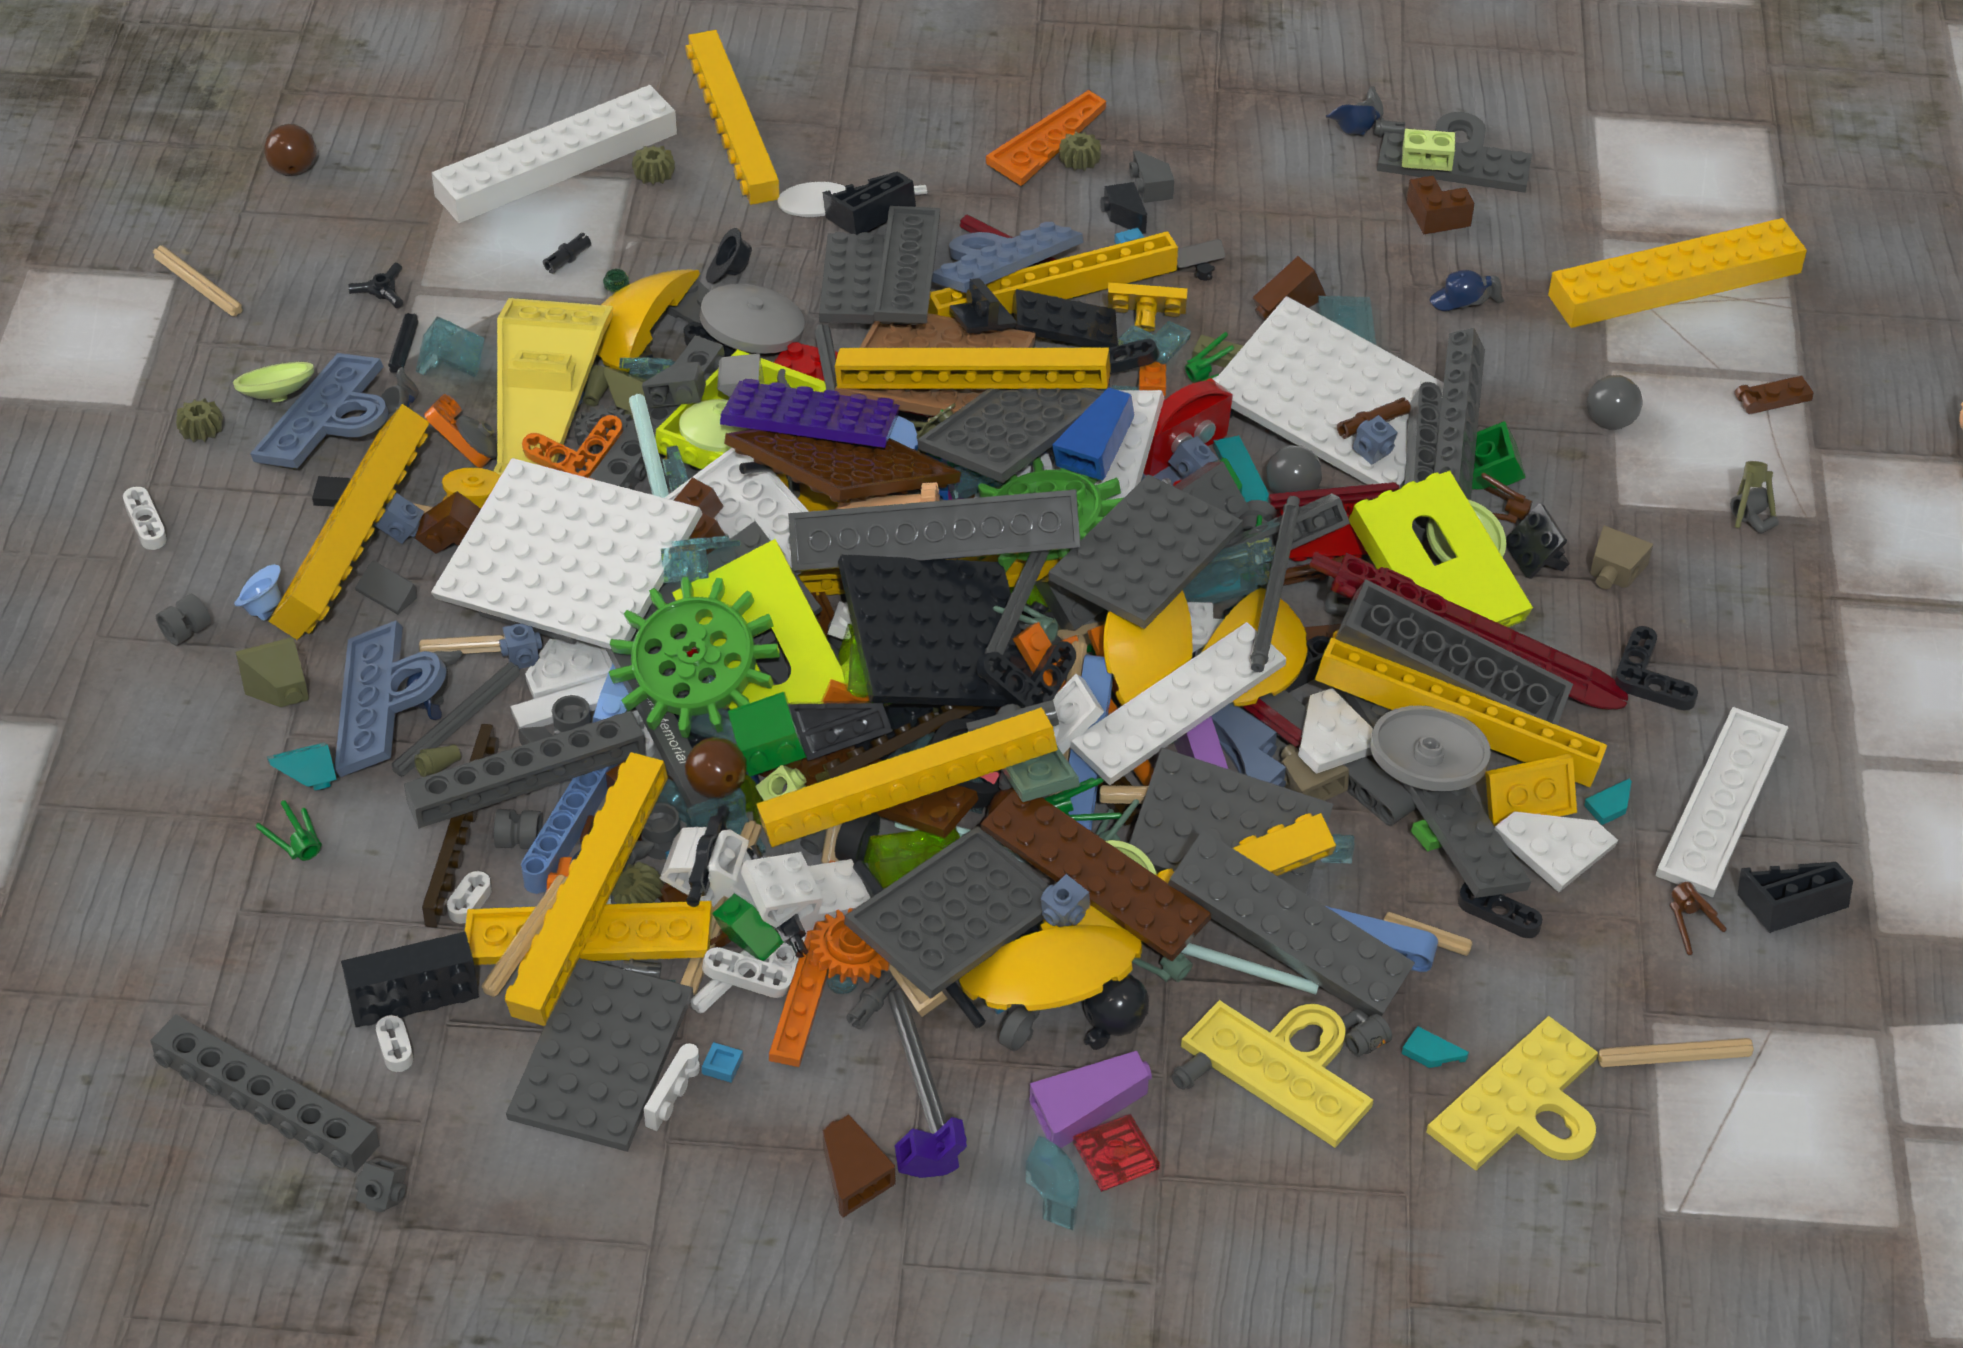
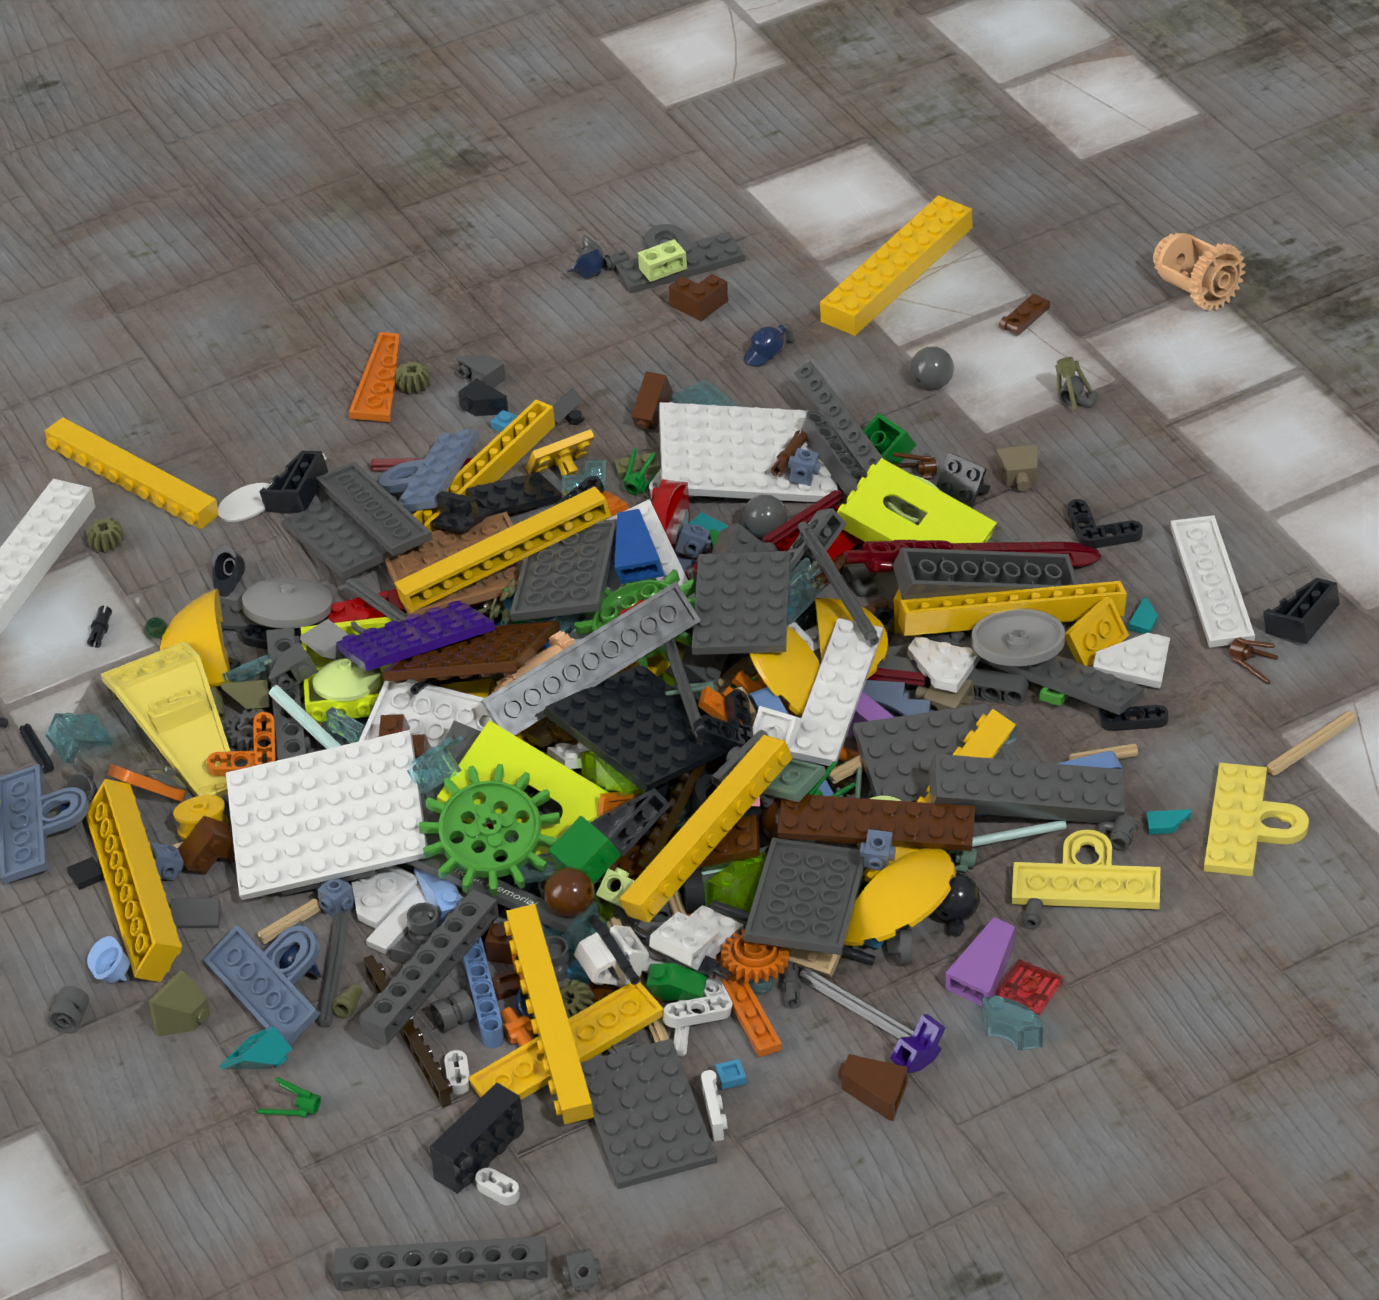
camera: 30 degrees left, 5 degrees down
tan axle [482,874,567,997] -> none

